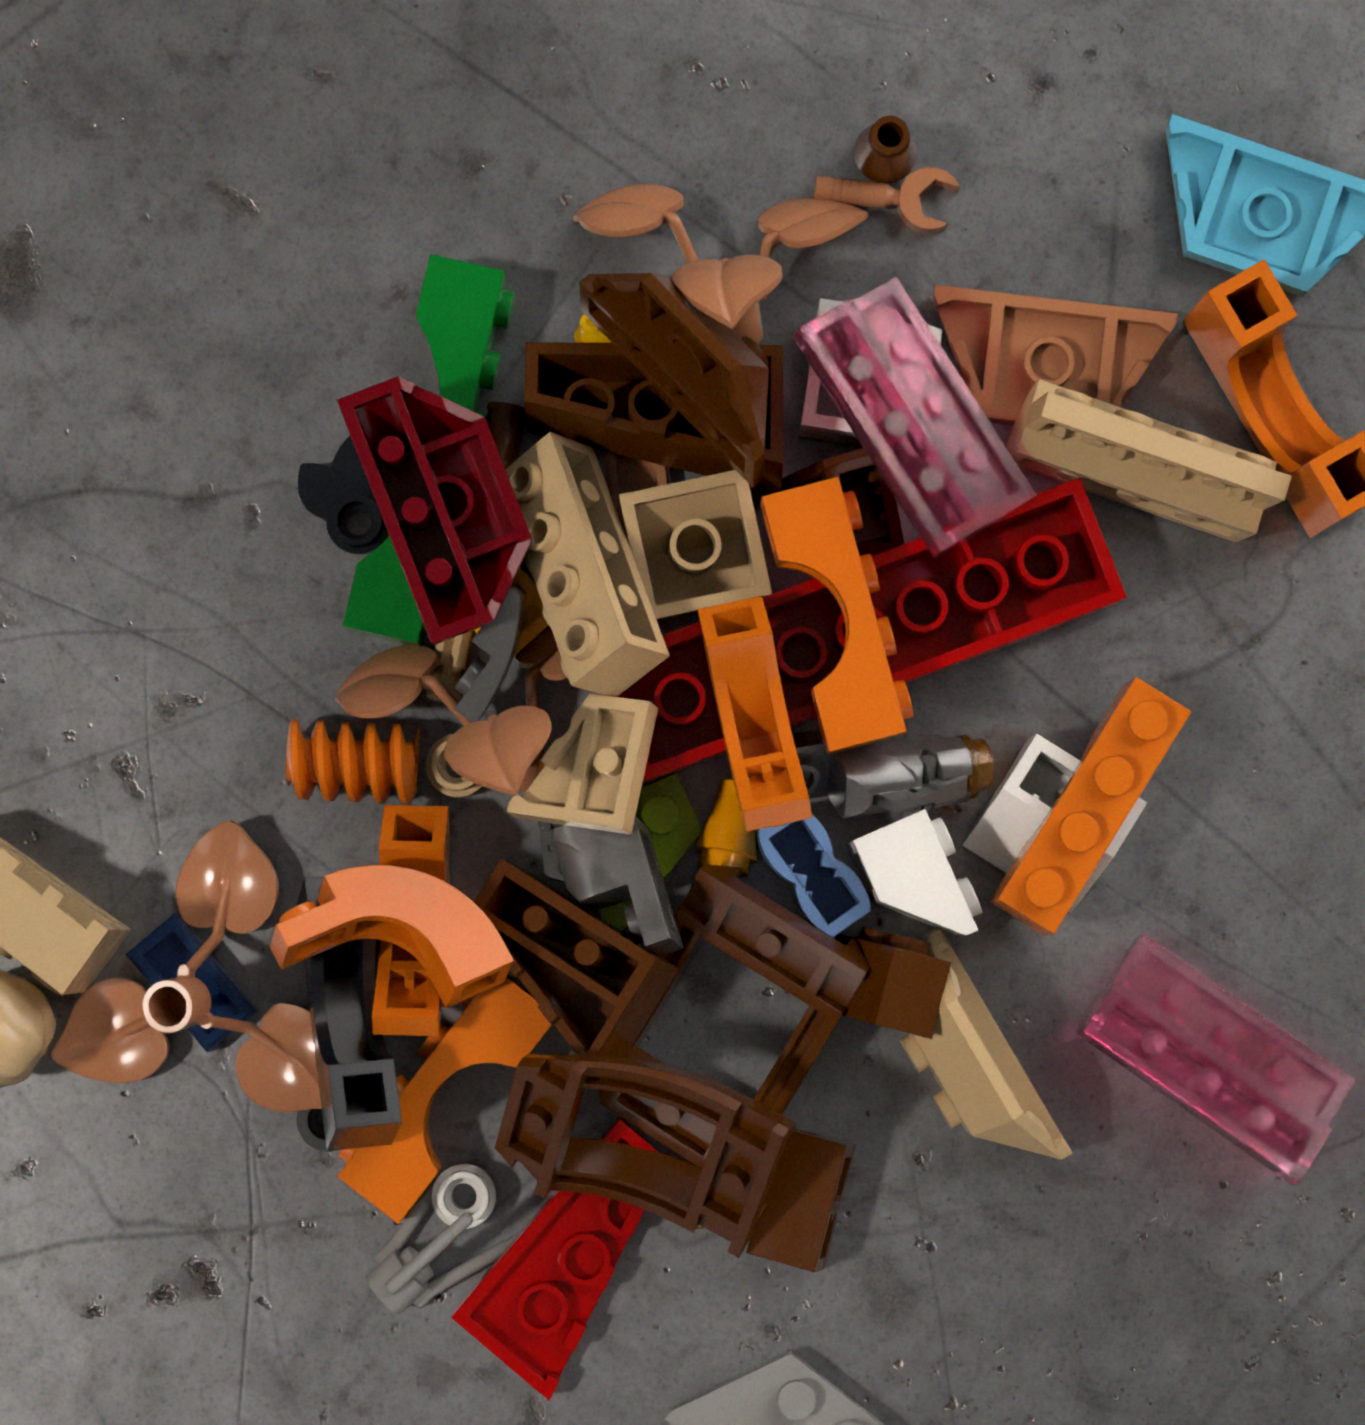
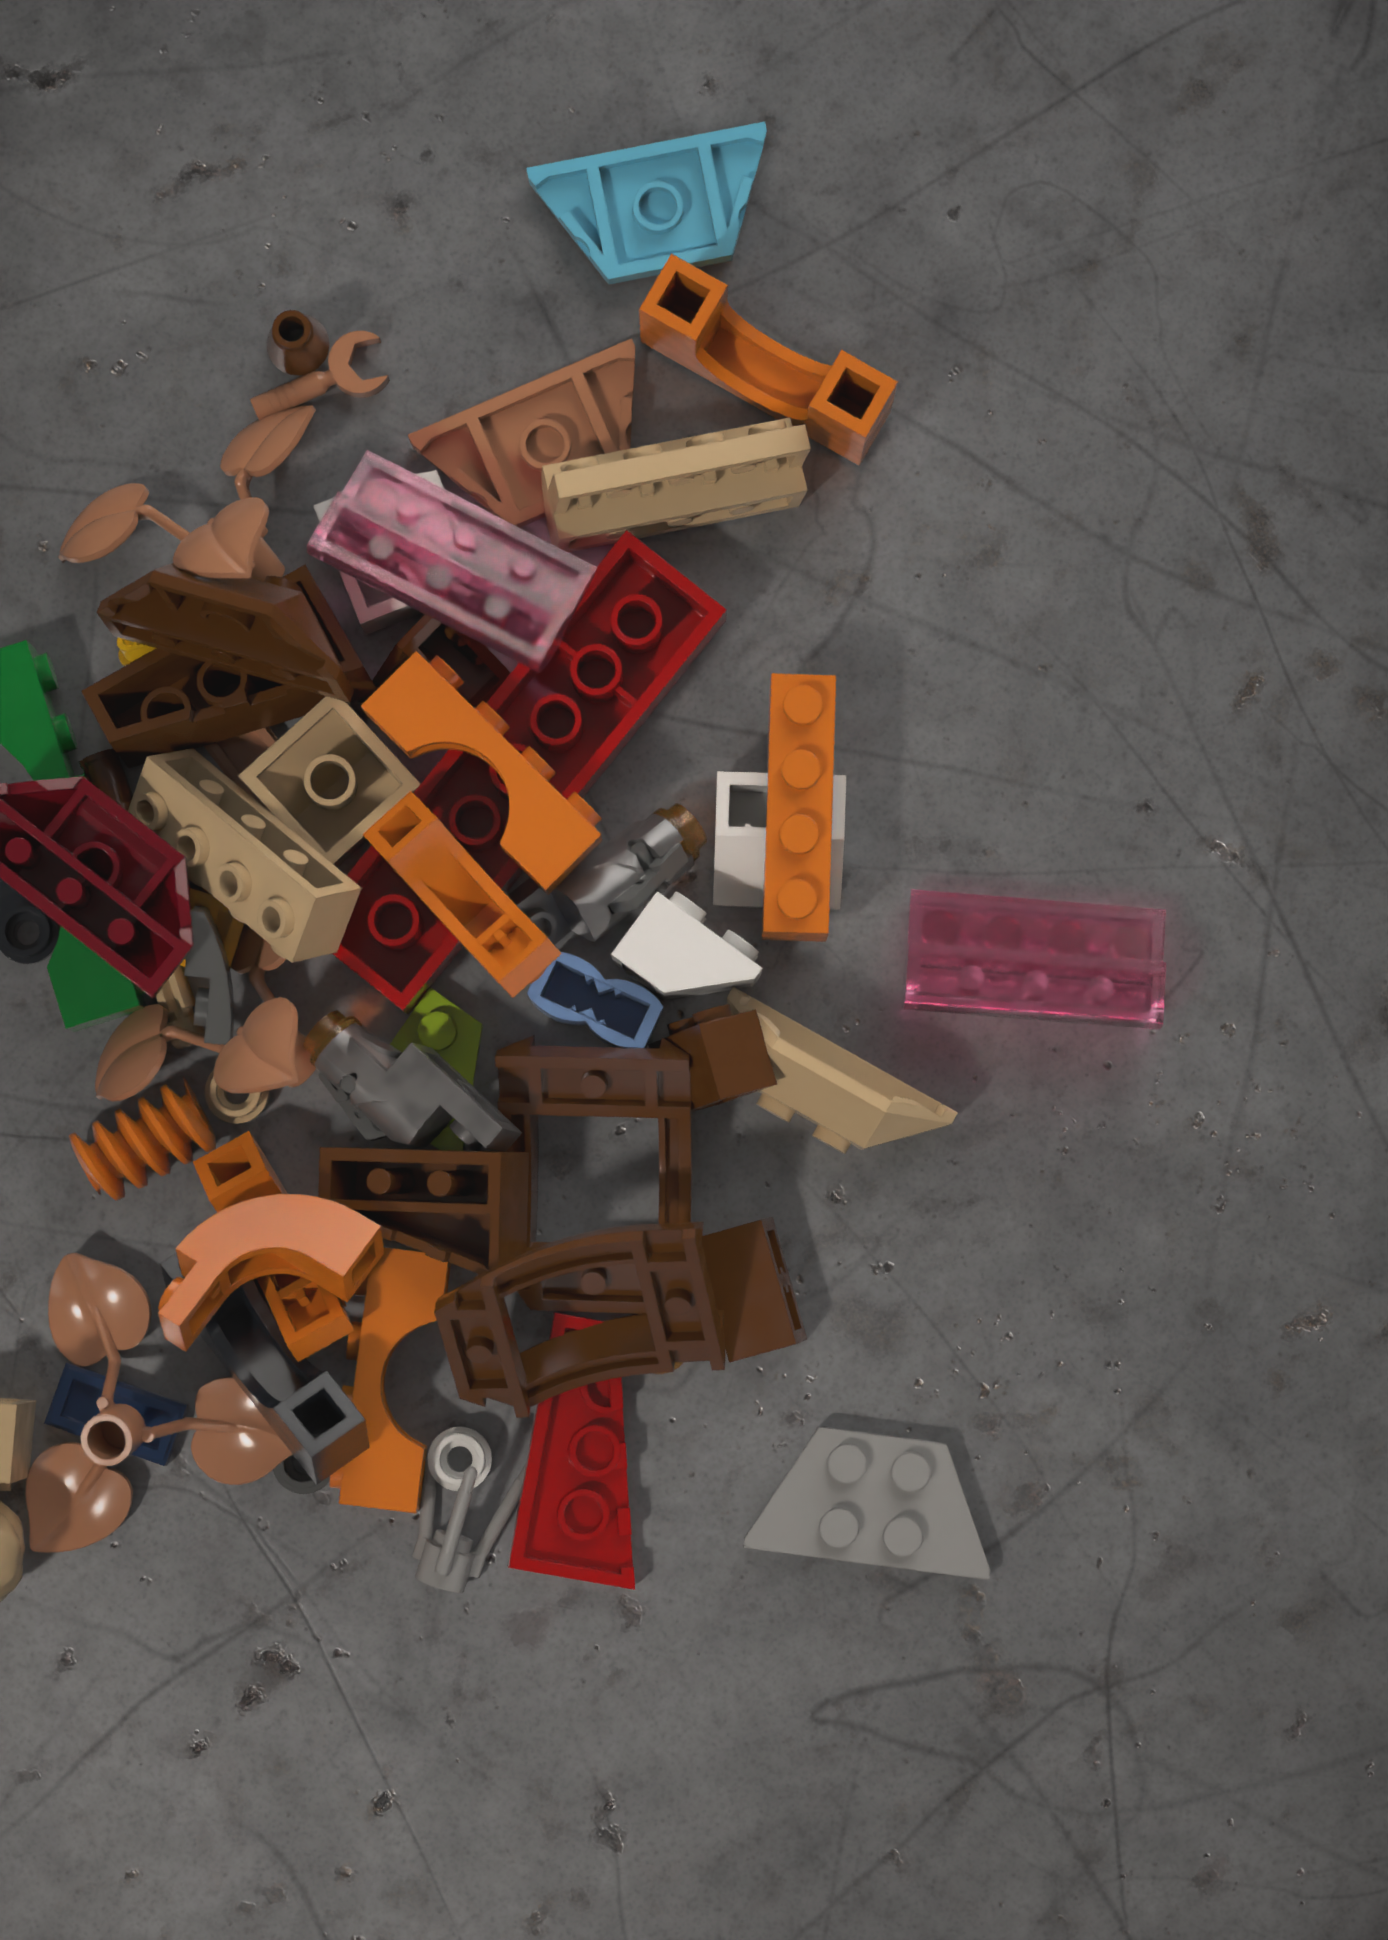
camera: 30 degrees left, 0 degrees up
tan wing [507,694,658,835] -> none
light orange cone [694,779,757,878] -> none

